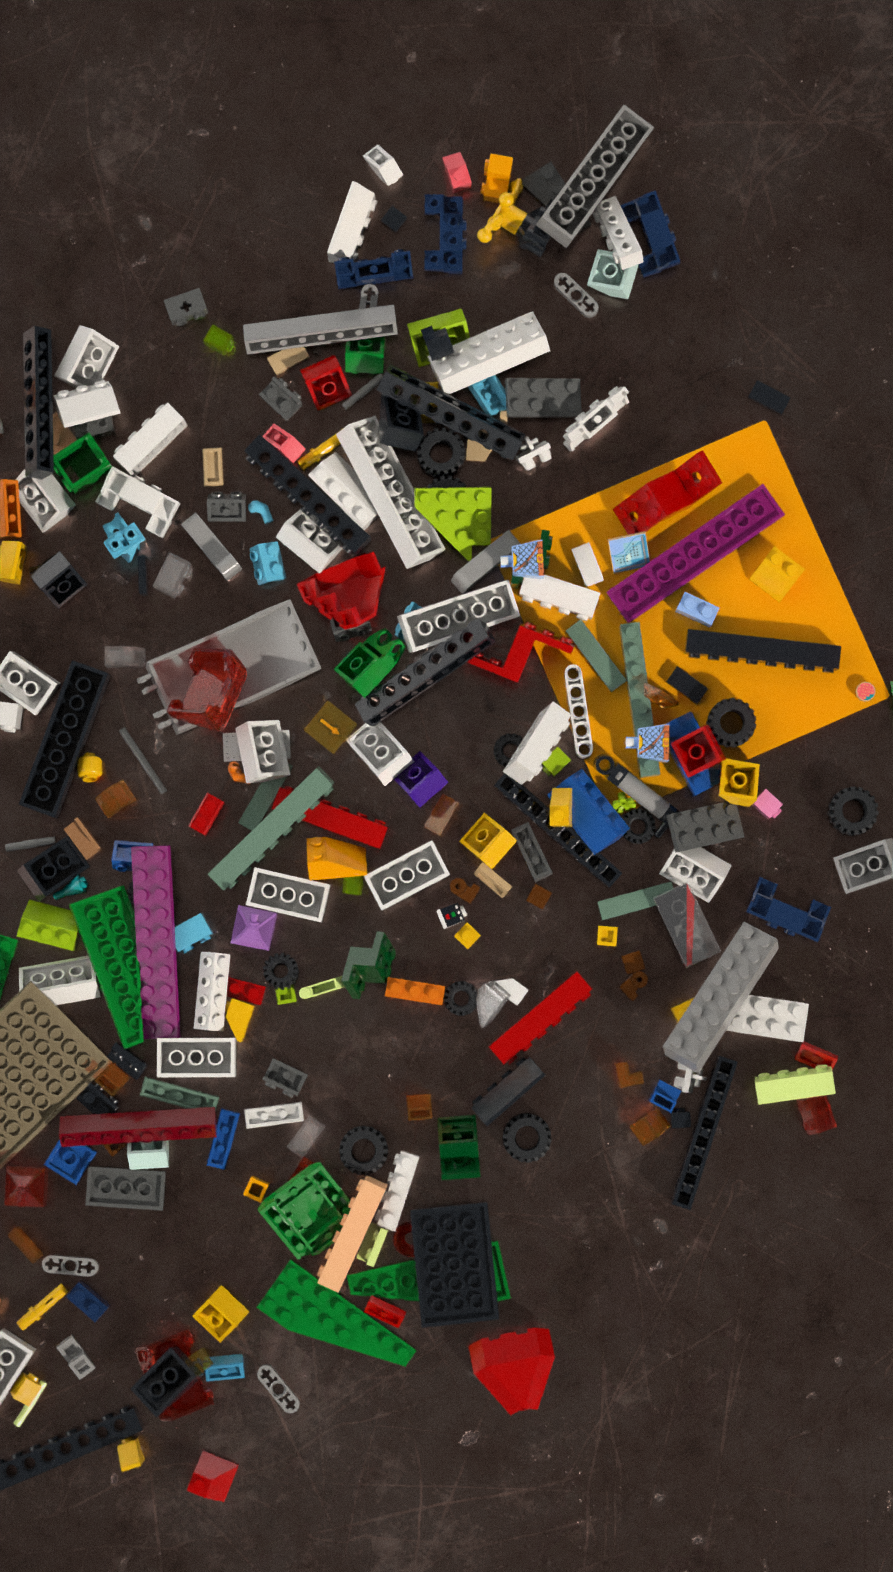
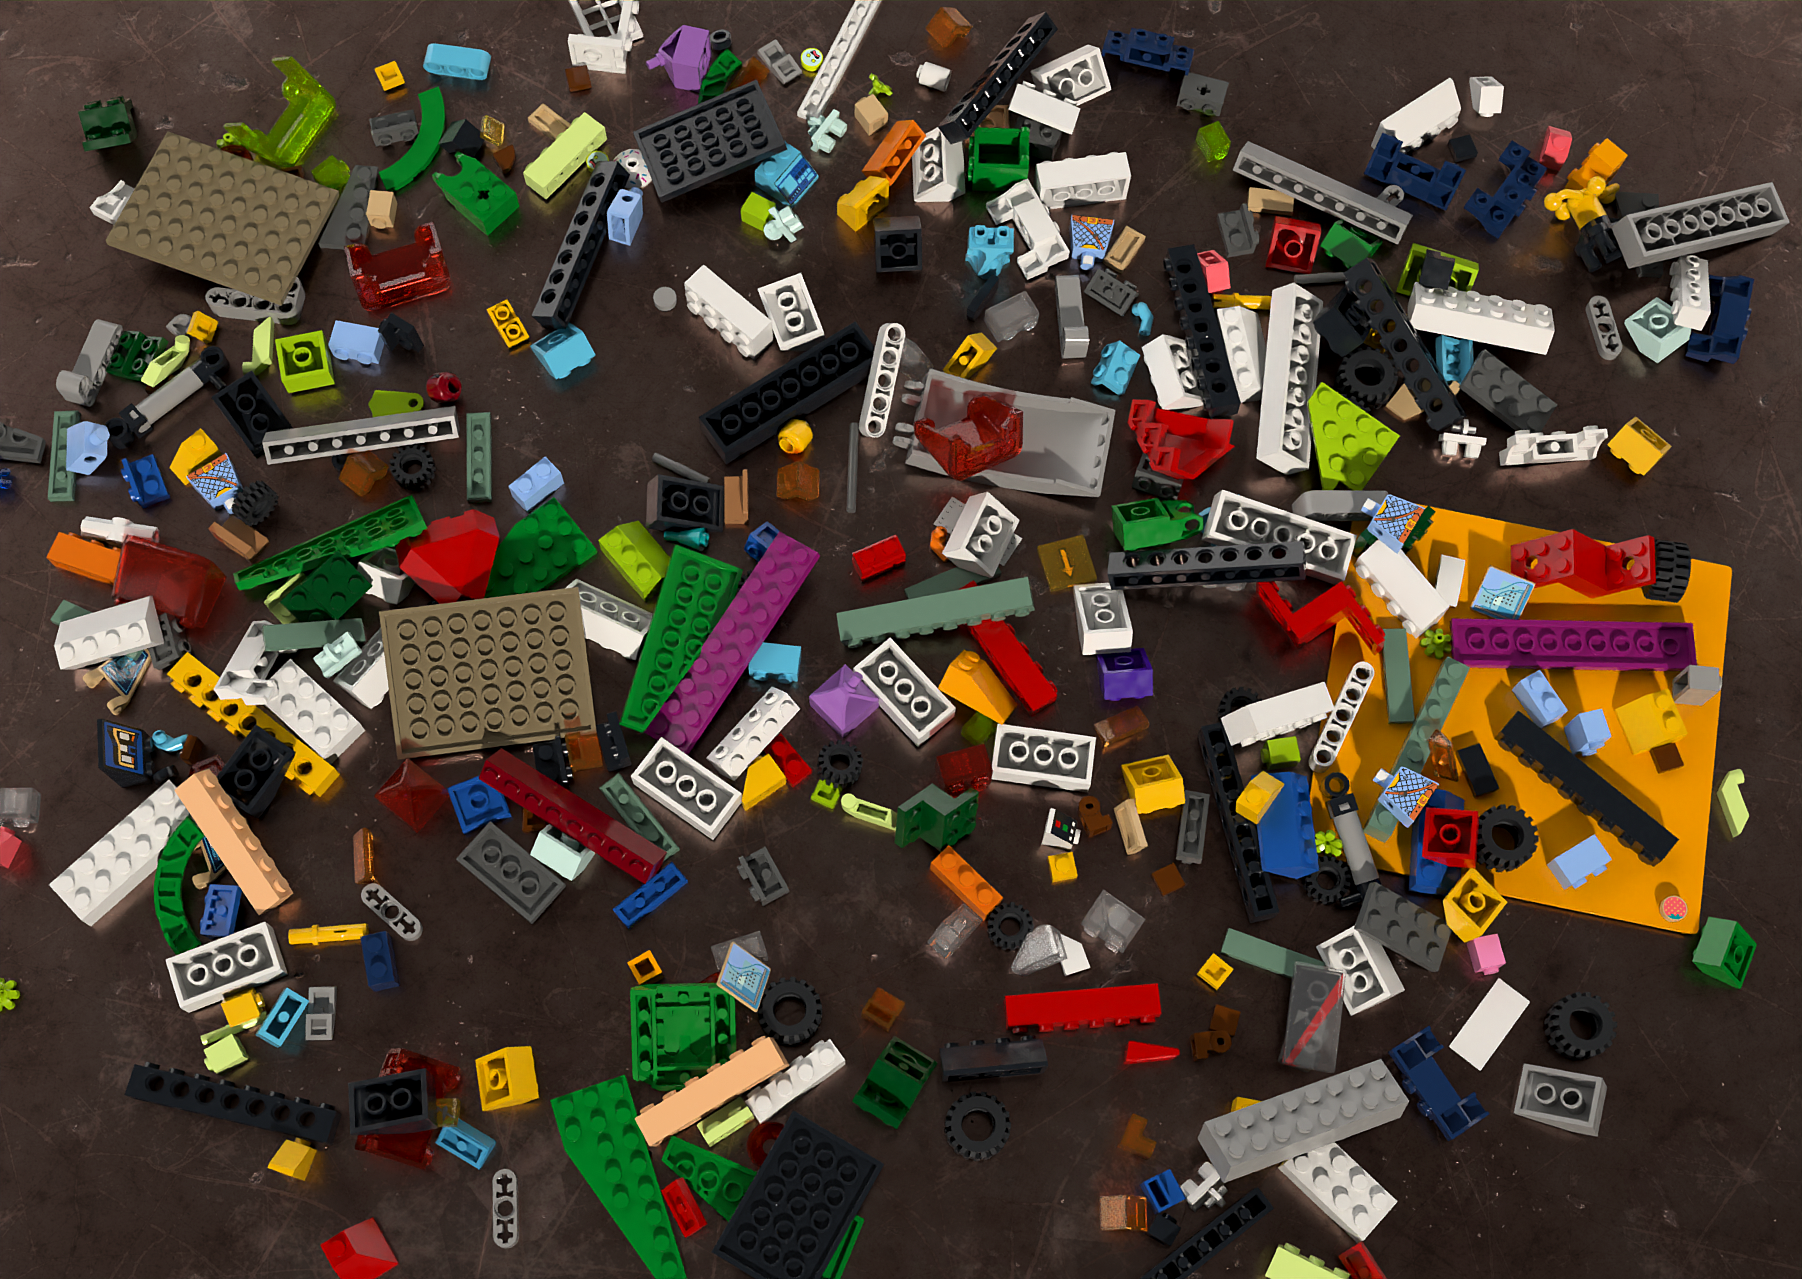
camera: 30 degrees right, 15 degrees down
white tile [244,1102,304,1129] -> none
black tile [748,380,791,415] -> none
none -> yellowish green brick [204,1034,250,1076]
none -> medium azure brick [255,988,309,1048]
none -> piece [716,942,771,1012]
none -> white beam [859,323,905,437]
none -> clear slope [927,903,983,959]
none -> clear red brick [935,744,993,798]
none -> yellow slope [943,332,997,379]
none -> torso [1069,215,1114,270]
none -> clear slope [1081,890,1146,954]
none -> dark blue bracket [1101,28,1194,76]
none -> red slope [1124,1040,1180,1064]
none -> lime plant [1420,629,1452,659]
none -> white sticker [1449,978,1530,1071]
none -> light blue brick [1547,834,1612,890]
none -> light blue brick [1564,709,1612,757]
none -> yellow slope [1607,416,1672,475]
none -> black tyre [1642,539,1691,603]
none -> reddish brown tile [1650,743,1684,774]
none -> light grey brick [1672,665,1722,706]
none -> yellowish green piece [1716,769,1749,837]

